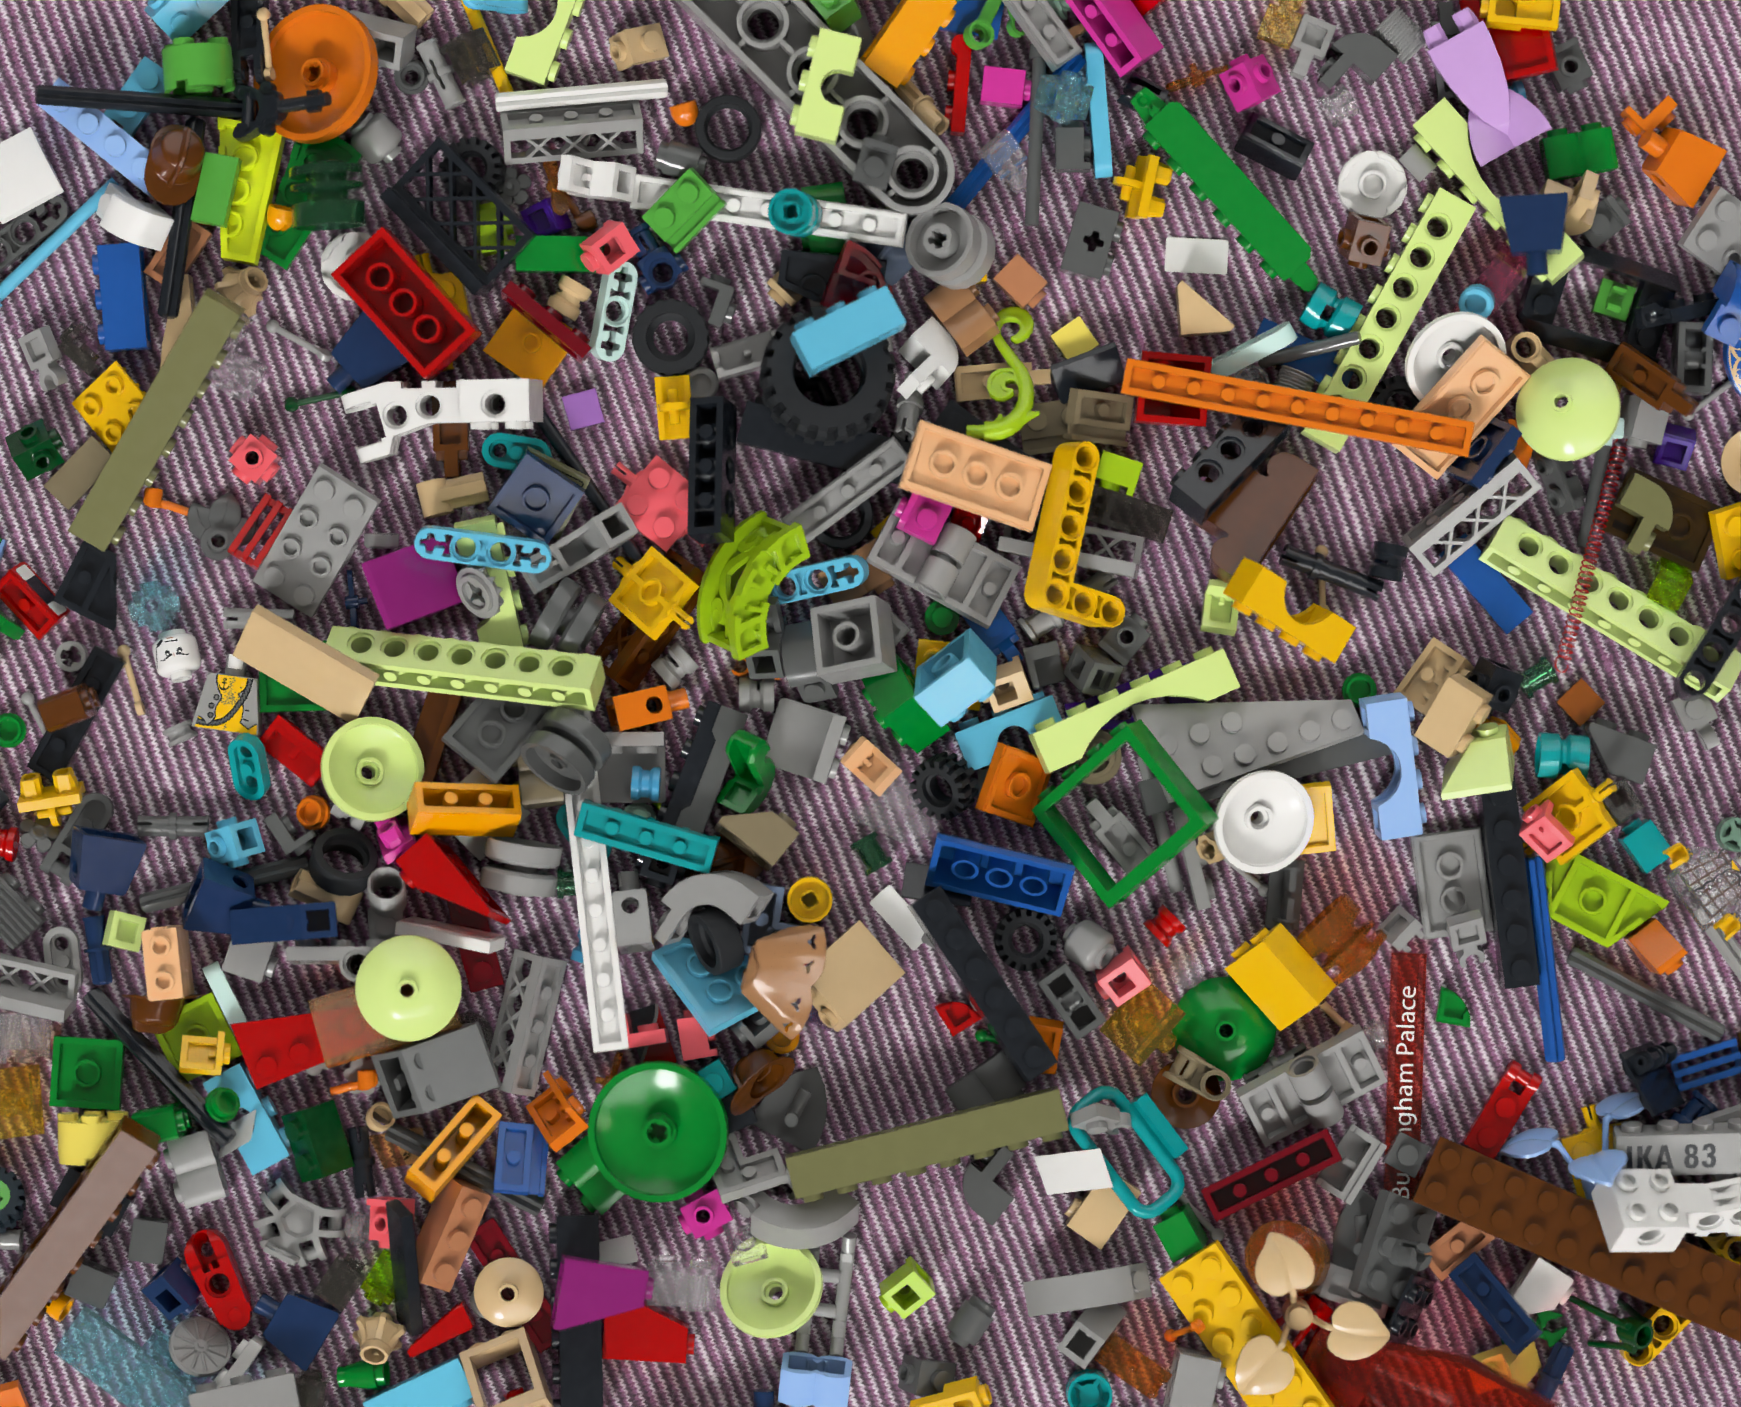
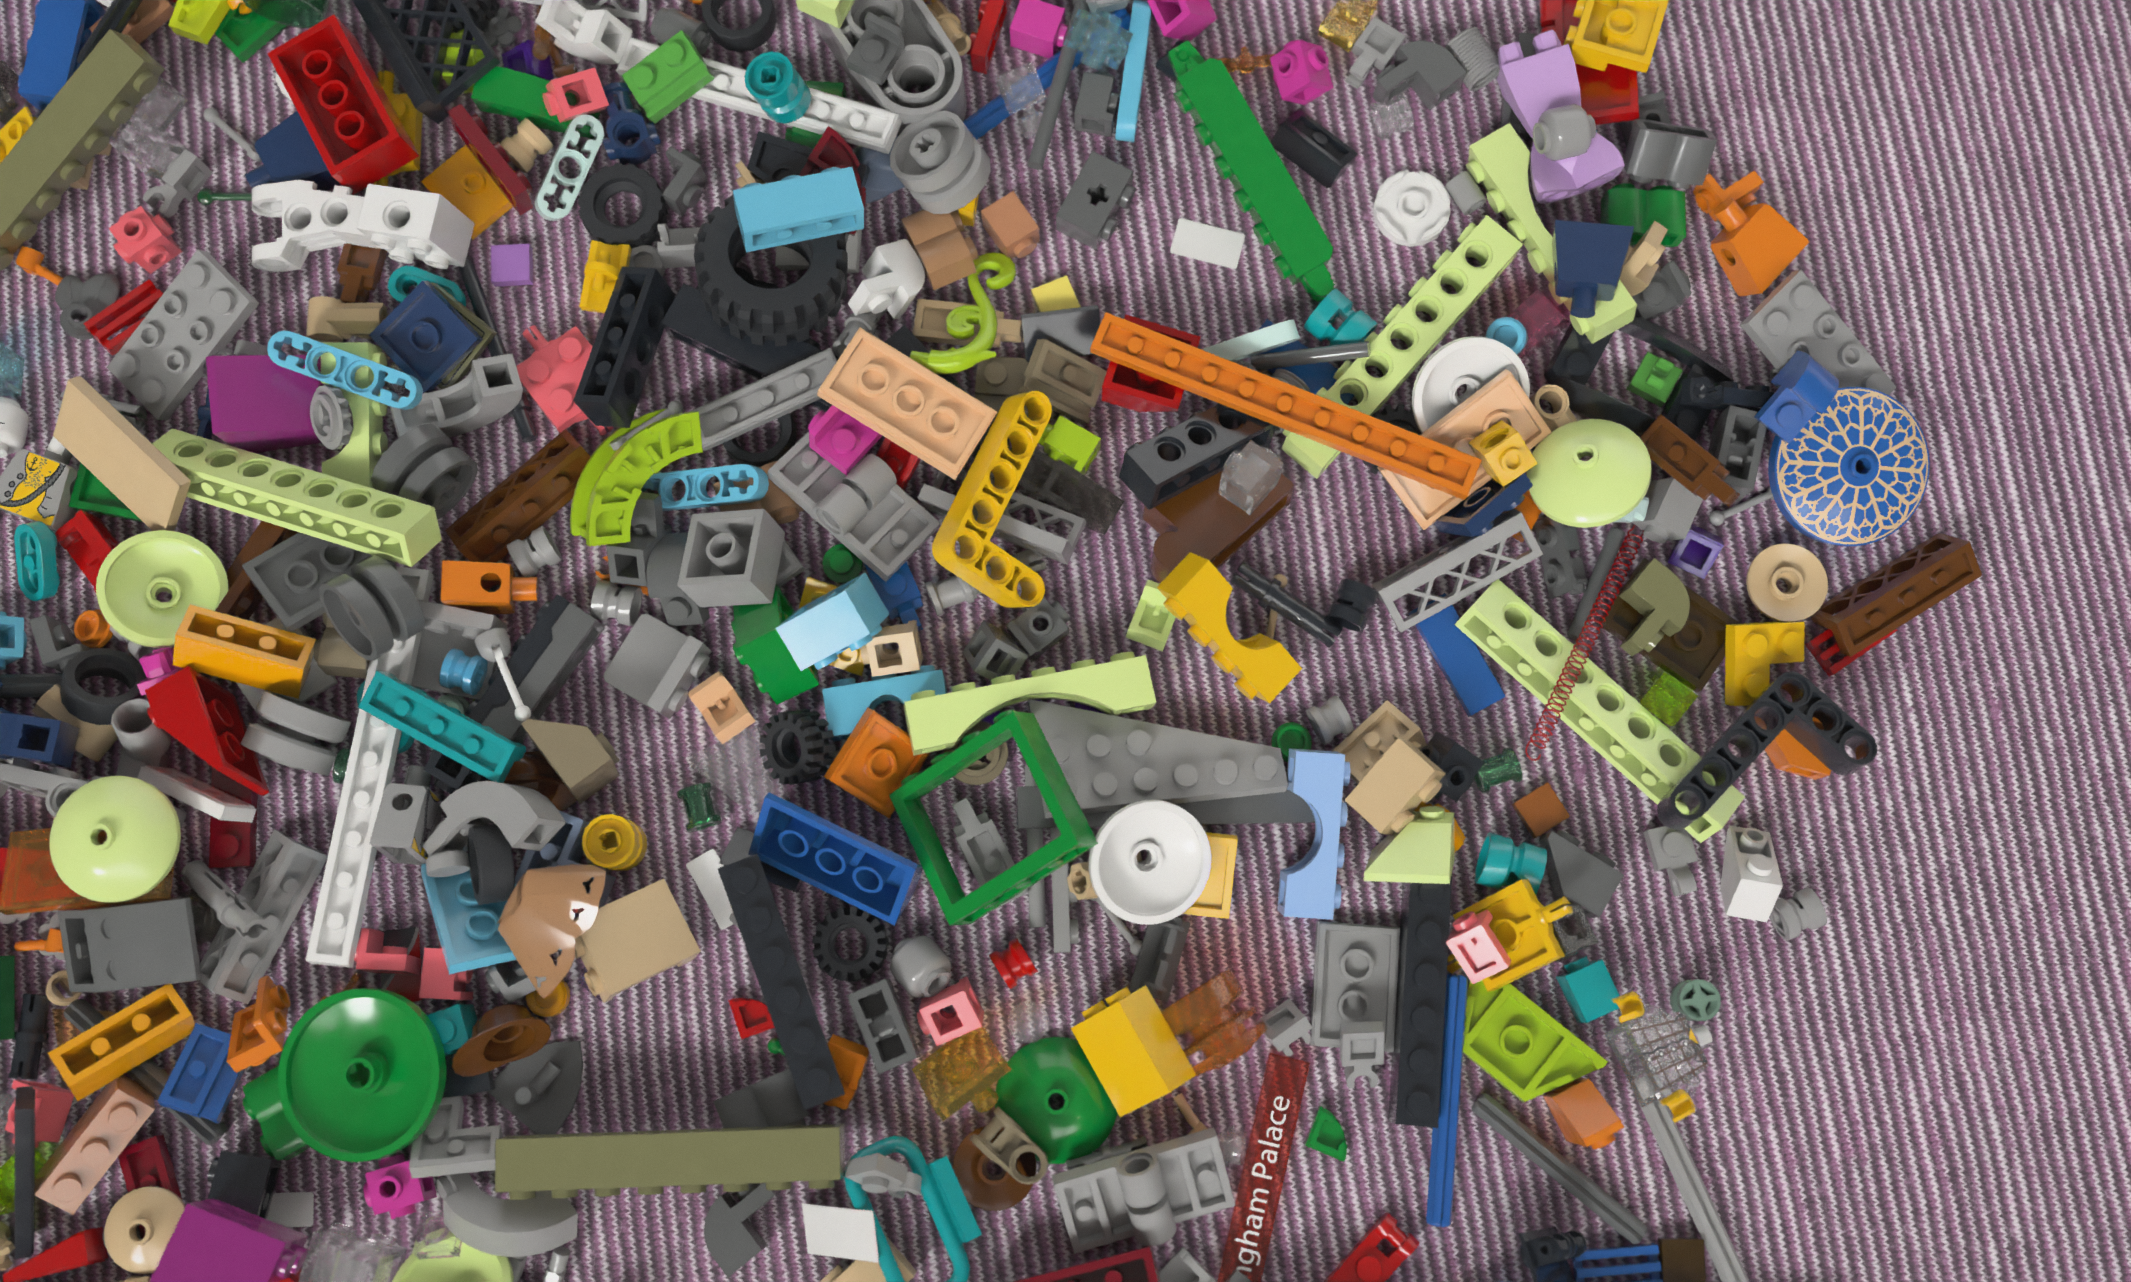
camera: 10 degrees right, 10 degrees down
tan rock [214,266,268,318] -> none
yellow plate [608,546,700,641] -> none
green animal [717,729,775,814] -> none
dark grey panel [1022,640,1065,690] -> none
yellow hips [1112,154,1173,219] -> none
tan slope [1175,280,1235,337] -> none
reddish brown brick [1337,212,1391,269] -> none
none -> light grey plate [142,149,213,218]
none -> light grey pin [181,860,268,943]
none -> light grey tile [425,850,470,877]
none -> hinge [474,628,531,721]
none -> light grey hinge [610,400,683,451]
none -> clear brick [1218,440,1284,515]
none -> light grey wheel [1306,695,1354,745]
none -> yellow brick [1468,420,1538,487]
none -> light grey head [1533,104,1596,161]
none -> dark grey brick [1623,119,1717,189]

